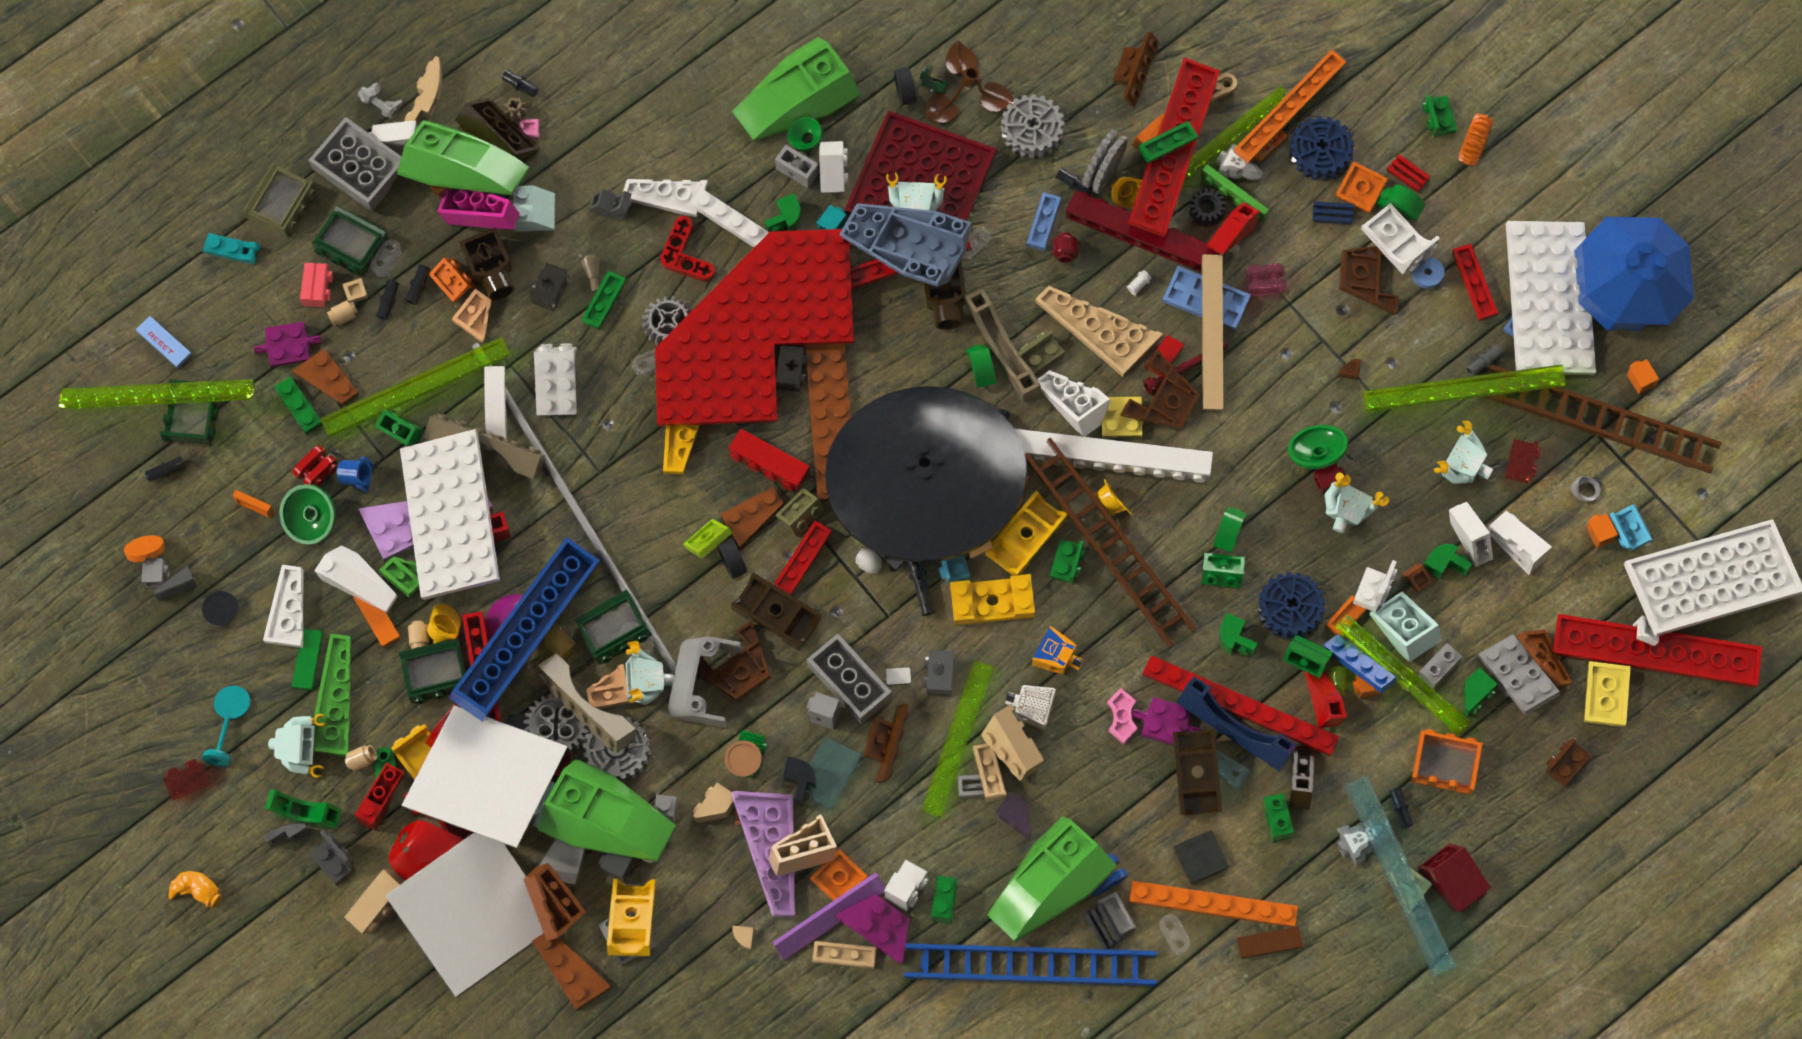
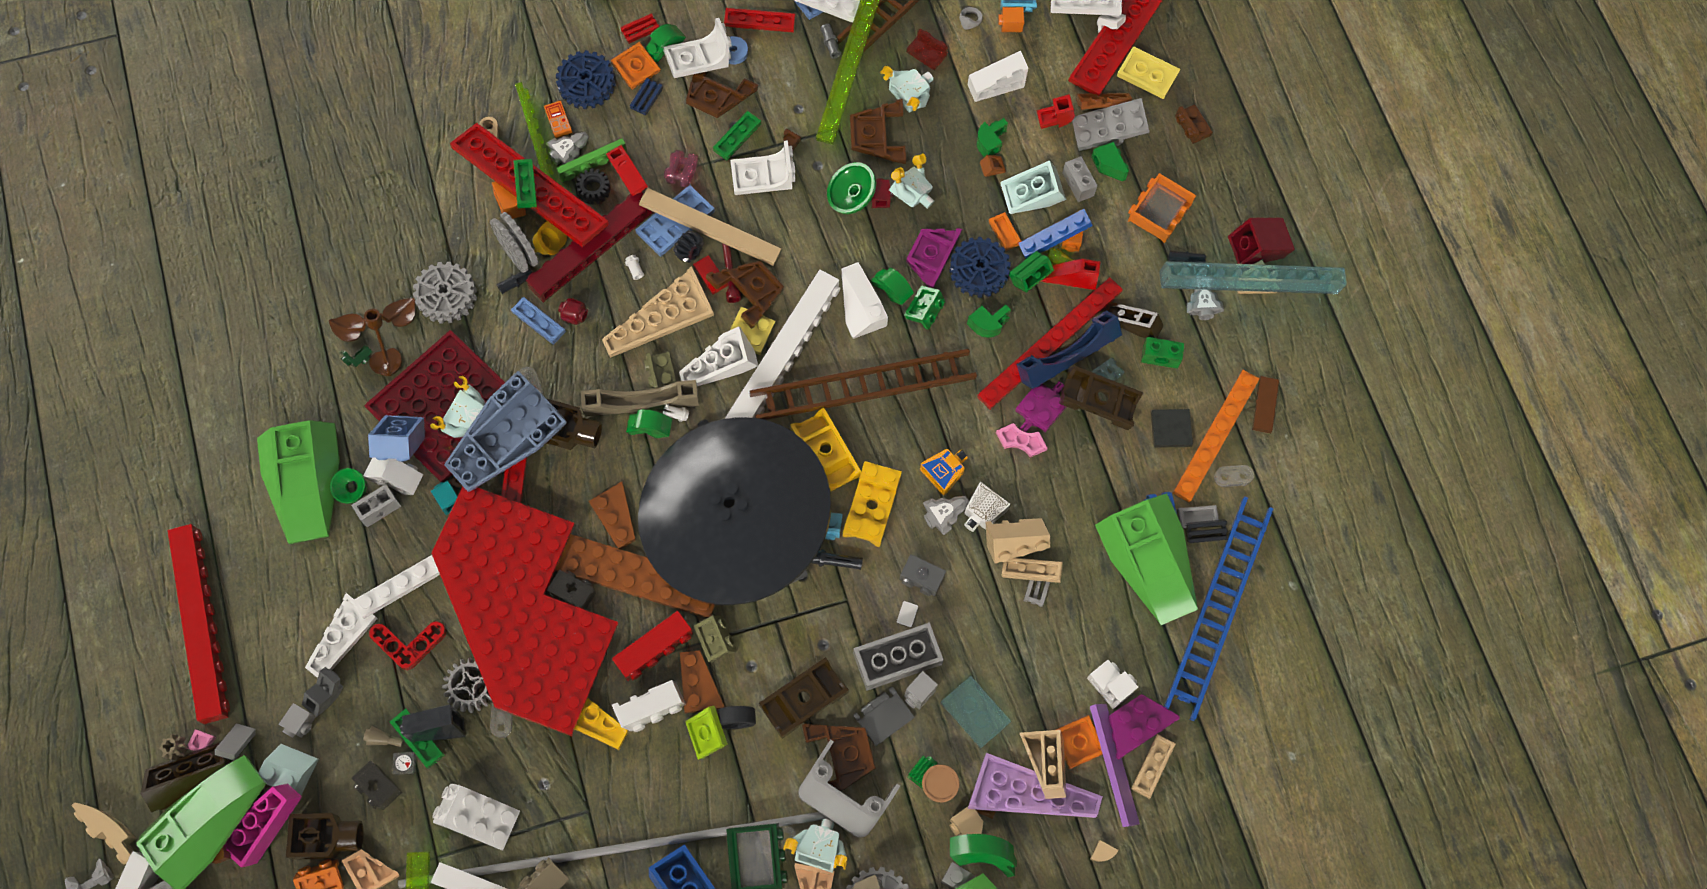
camera: 75 degrees left, 0 degrees up
black axle [502,69,539,97] -> none
green brick [764,193,801,232] -> none
red plate [773,521,832,596] -> none
black brick [783,757,817,806] -> none
white piece [856,547,883,574] -> none
reddish brown bracket [863,703,908,783] -> none
black tyre [893,67,917,106] -> none
clear neon green plate [921,660,993,818] -> none
green brick [931,876,957,924] -> none
clear purple slope [996,792,1032,840] -> none
green bracket [1050,539,1086,584] -> none
yellow piece [1094,479,1134,517] -> none
reddish brown bracket [1113,32,1159,107] -> none
orange plate [1233,50,1347,164] -> none
clear neon green plate [1335,614,1471,736] -> none
white bracket [1353,560,1397,612] -> none
white slope [1449,502,1493,567] -> none
none -> red brick [167,524,230,724]
none -> light grey tile [215,723,256,761]
none -> light grey brick [279,703,316,738]
none -> medium blue brick [368,415,425,461]
none -> tile [393,752,416,775]
none -> black slope [400,704,466,742]
none -> dark orange wing [589,482,636,549]
none -> white wedge [612,680,686,732]
none -> white pin [663,404,689,422]
none -> black gear [673,230,704,263]
none -> green plate [713,111,761,161]
none -> white bracket [731,140,795,195]
none -> white wedge [841,262,888,339]
none -> reddish brown wing [850,99,906,164]
none -> dark grey piece [853,687,915,746]
none -> magenta wing [906,228,962,289]
none -> light grey rock [923,496,970,535]
none -> green arch [950,834,1017,877]
none -> red brick [1036,94,1075,129]

